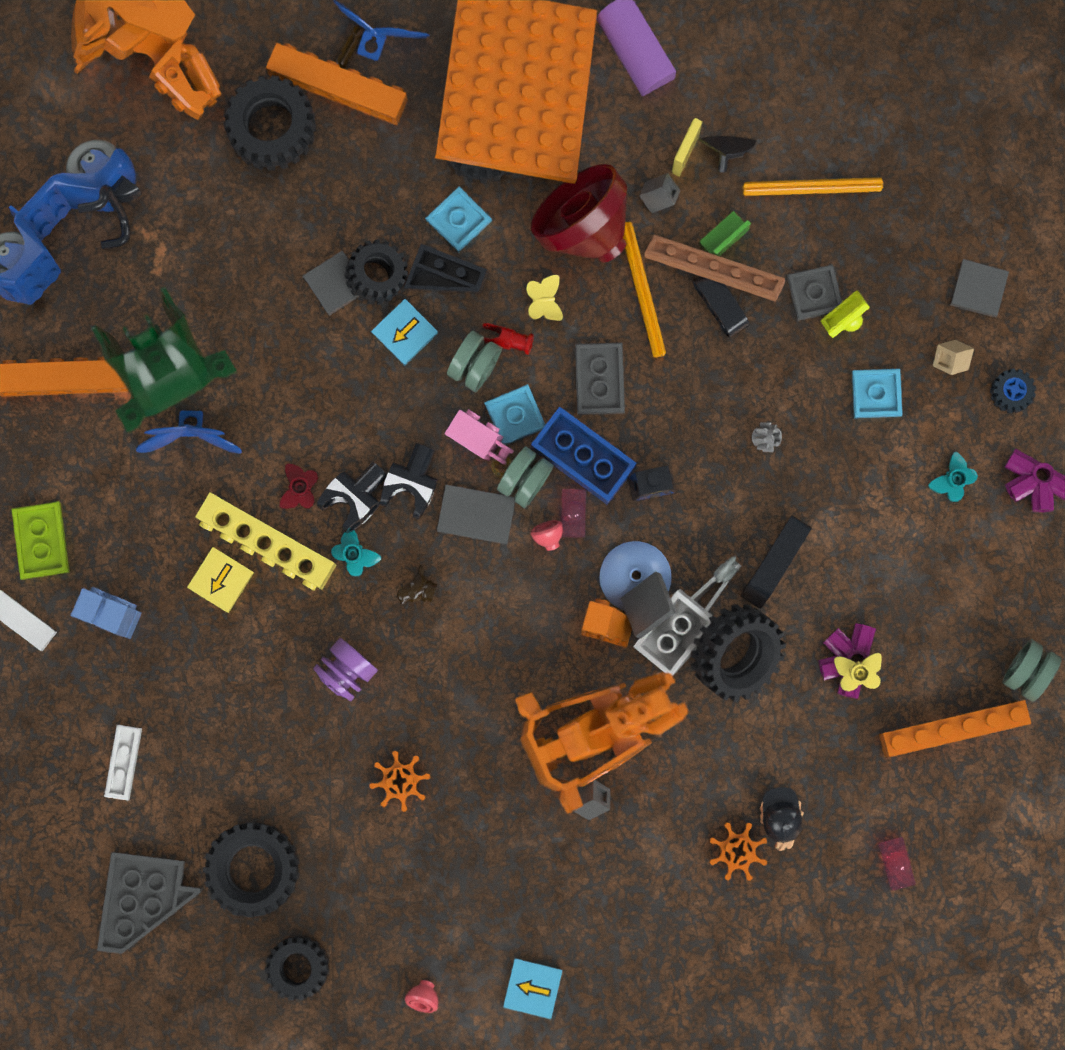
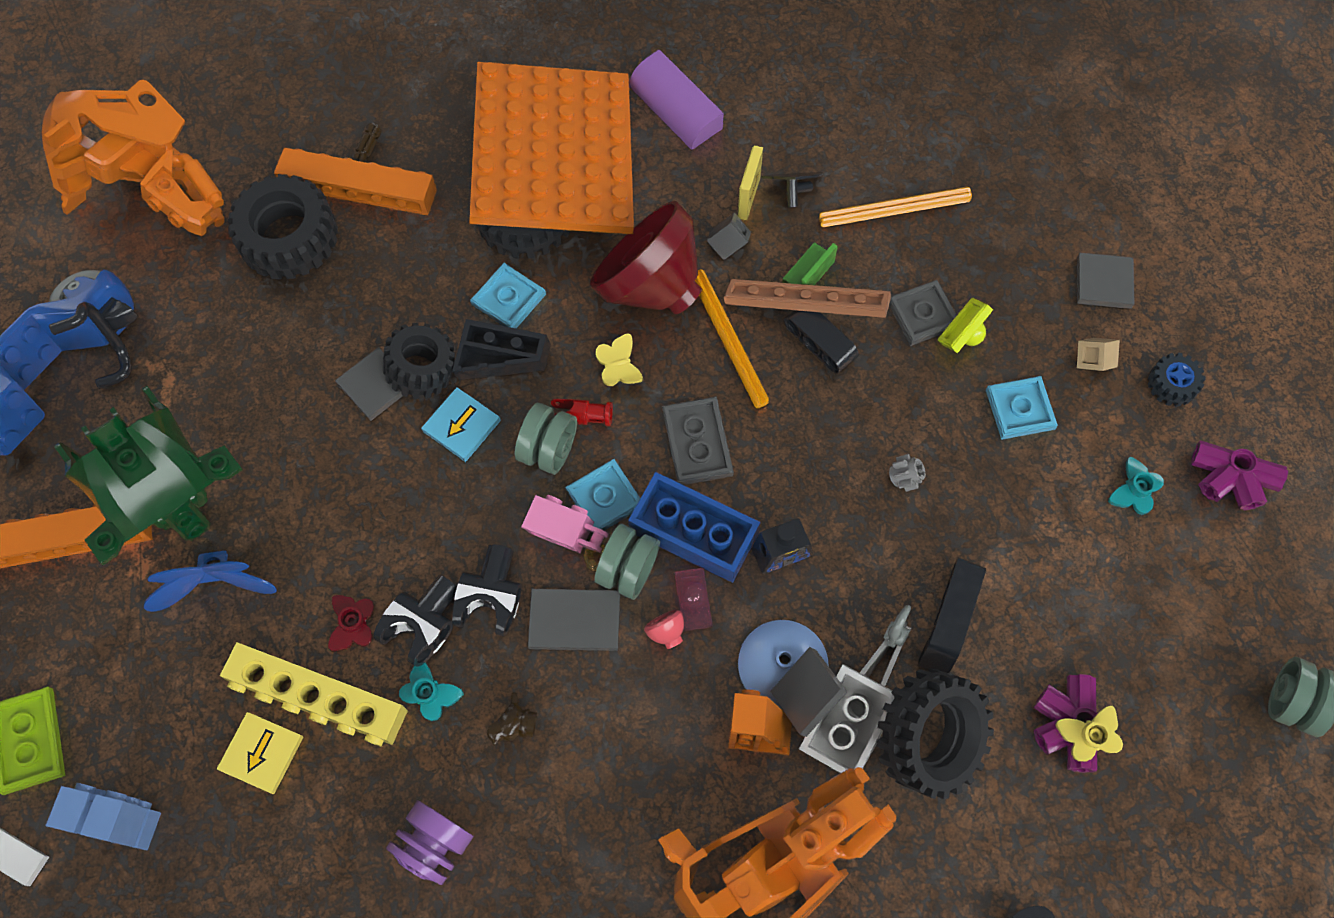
camera: 10 degrees left, 15 degrees down
blue piece [333,0,430,61] -> none
orange brick [879,700,1032,758] -> none

